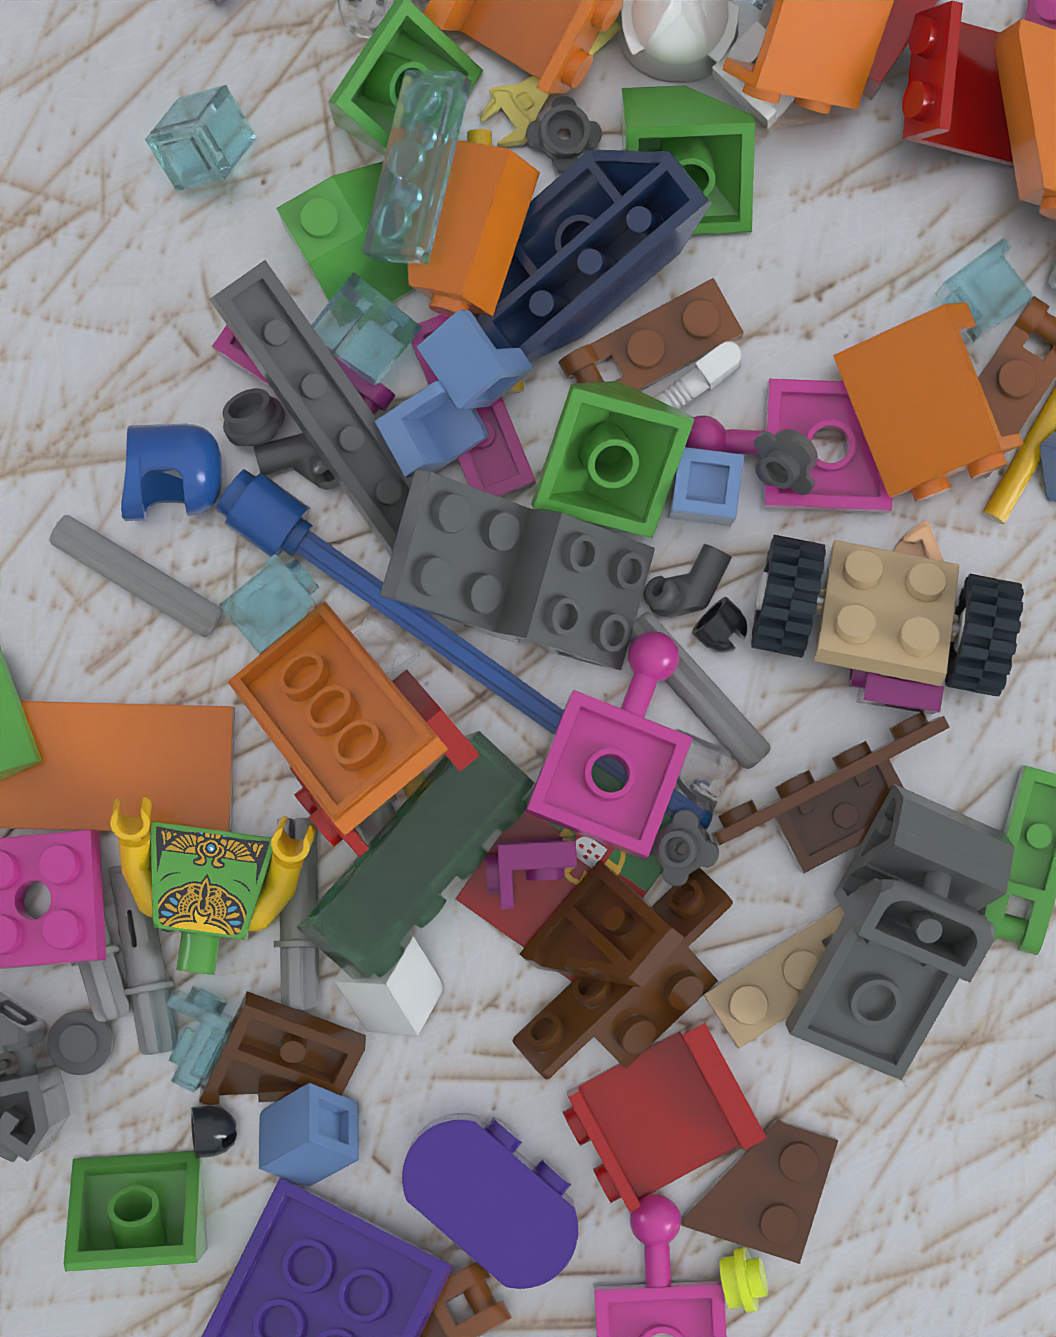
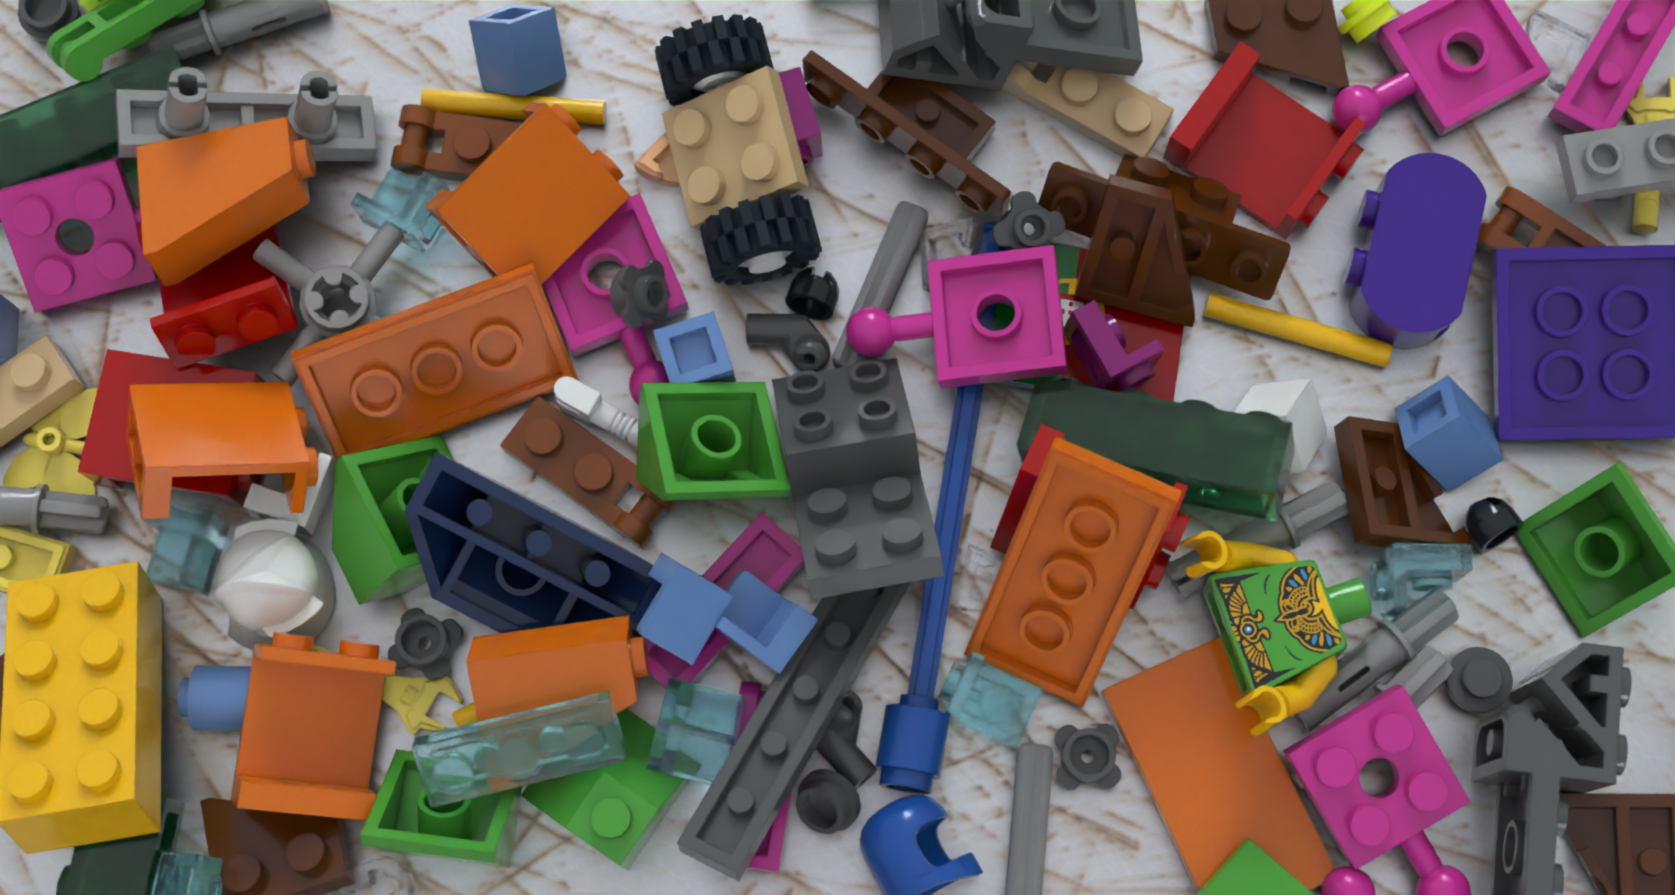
camera: 110 degrees left, 10 degrees down
none -> light grey bar [252,221,405,387]
none -> orange tile [291,263,578,461]
none -> dark grey plate [1054,724,1121,790]
none -> yellow bar [1203,292,1393,368]

